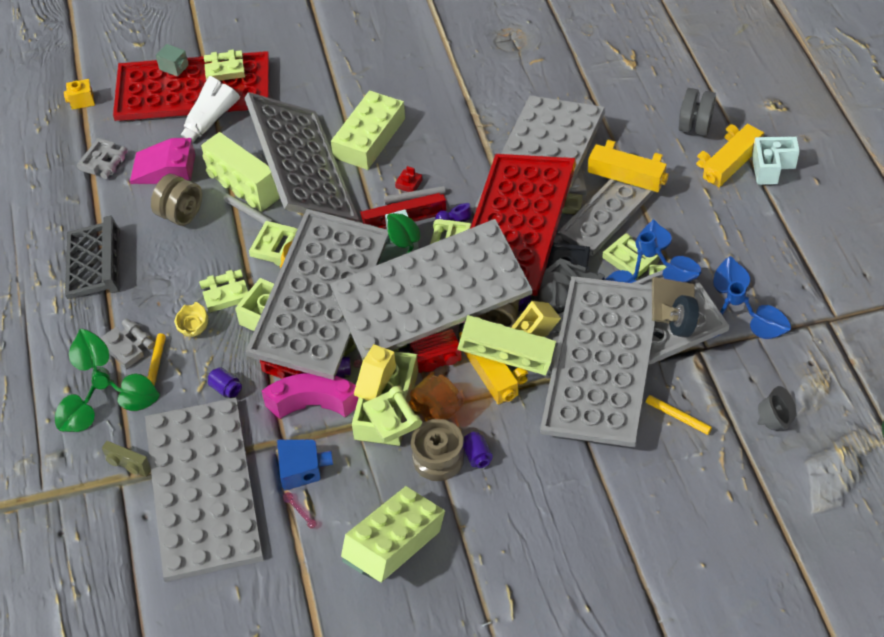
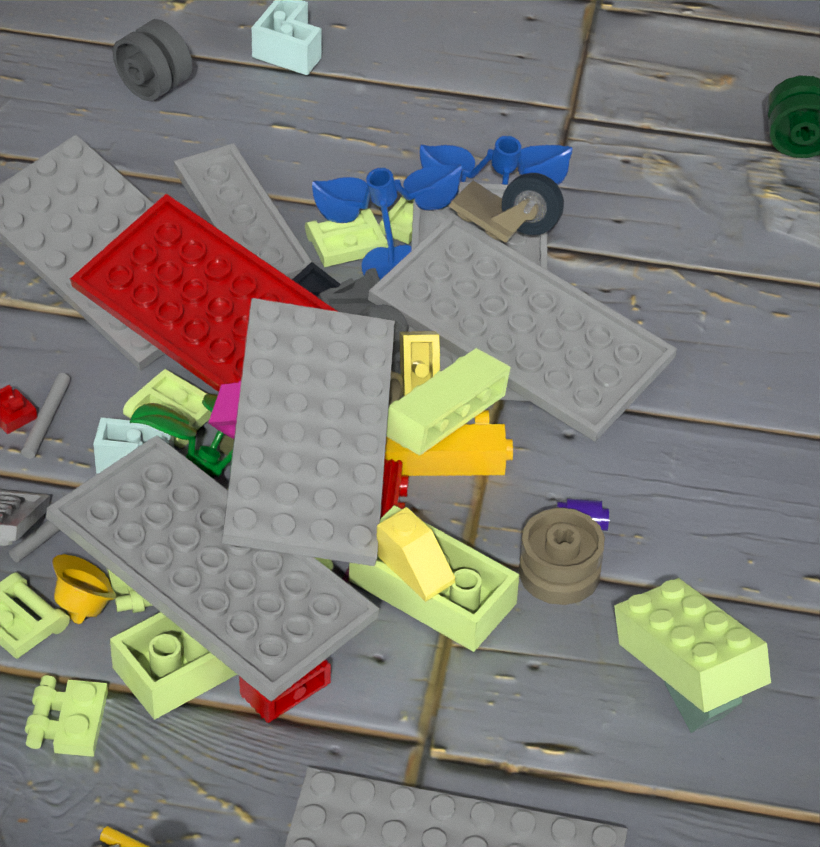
camera: 70 degrees left, 5 degrees down
light yellow hair [174,302,209,337] -> none
dark purple brick [208,367,242,398] -> none
dark pink brick [262,373,359,419] -> none
blue torso [277,440,333,491] -> none
clear pink hinge [283,492,316,529] -> none
red fence [360,193,446,229] -> none
yellowish green plate [363,386,422,444] -> none
clear orange brick [409,372,464,421] -> none
dark purple plate [435,203,473,222] -> none
yellow brick [588,140,669,192] -> none
yellow bar [646,395,712,435] -> none
yellow brick [696,123,764,188] -> none
dark grey piece [757,386,796,430] -> none

